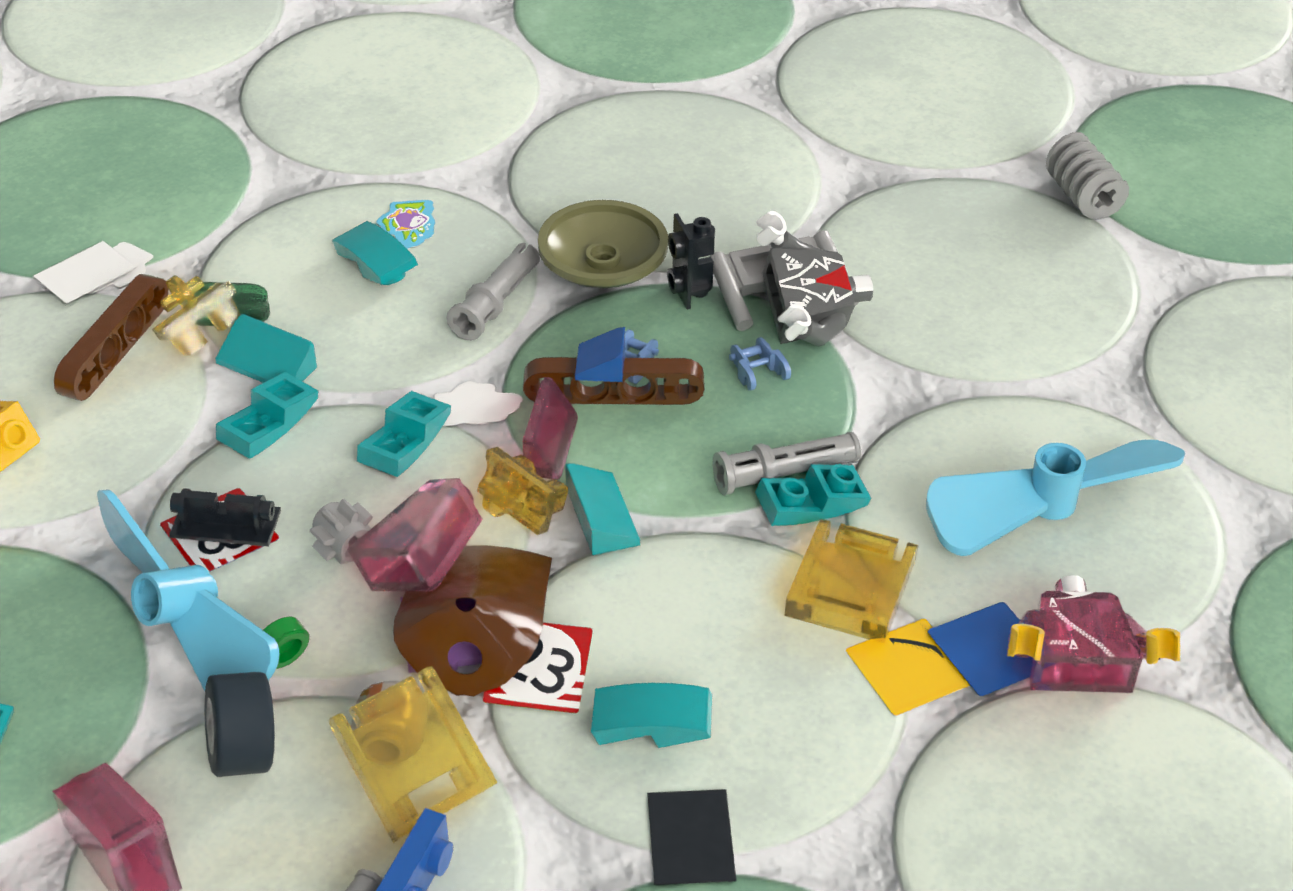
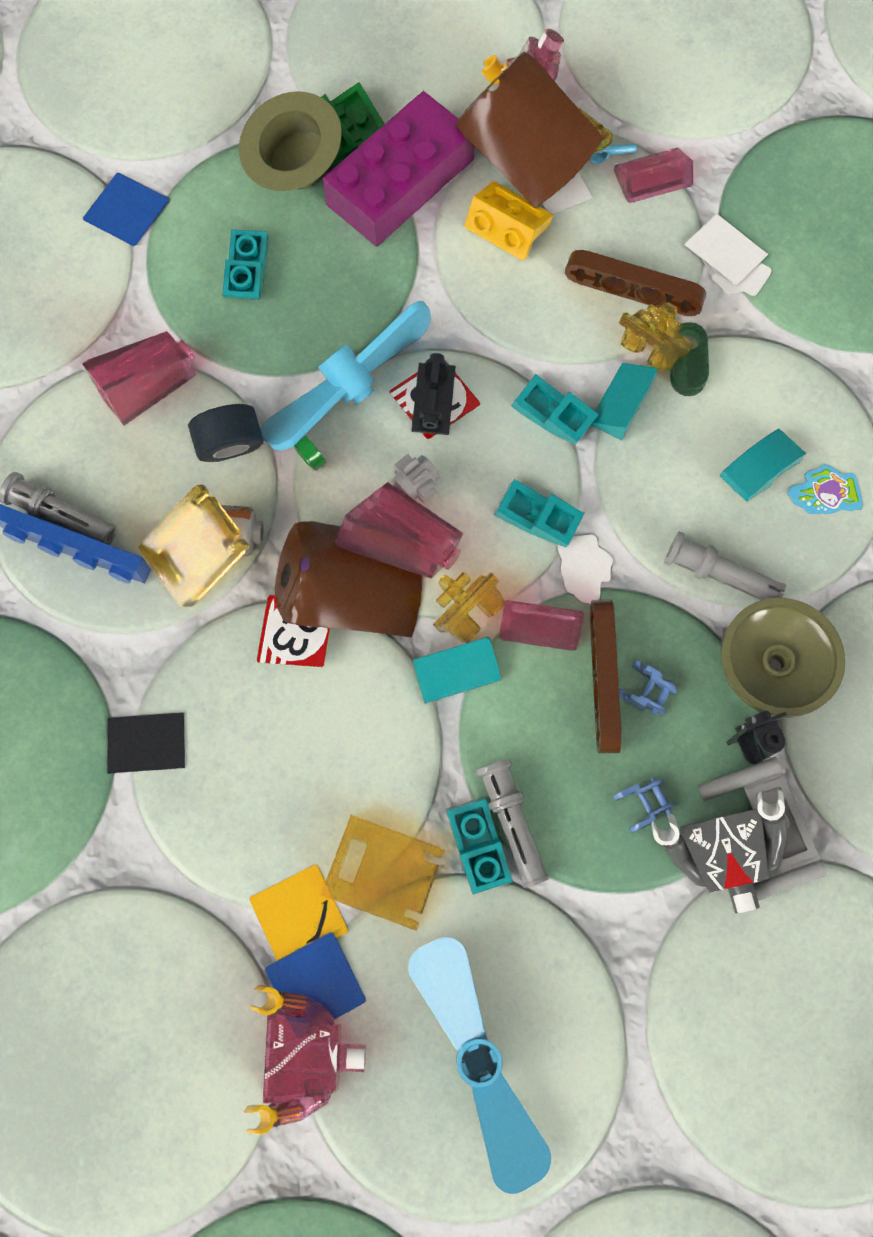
camera: 90 degrees right, 30 degrees up
blue slope [575,327,625,382] -> none
teal slope [591,683,712,748] -> none

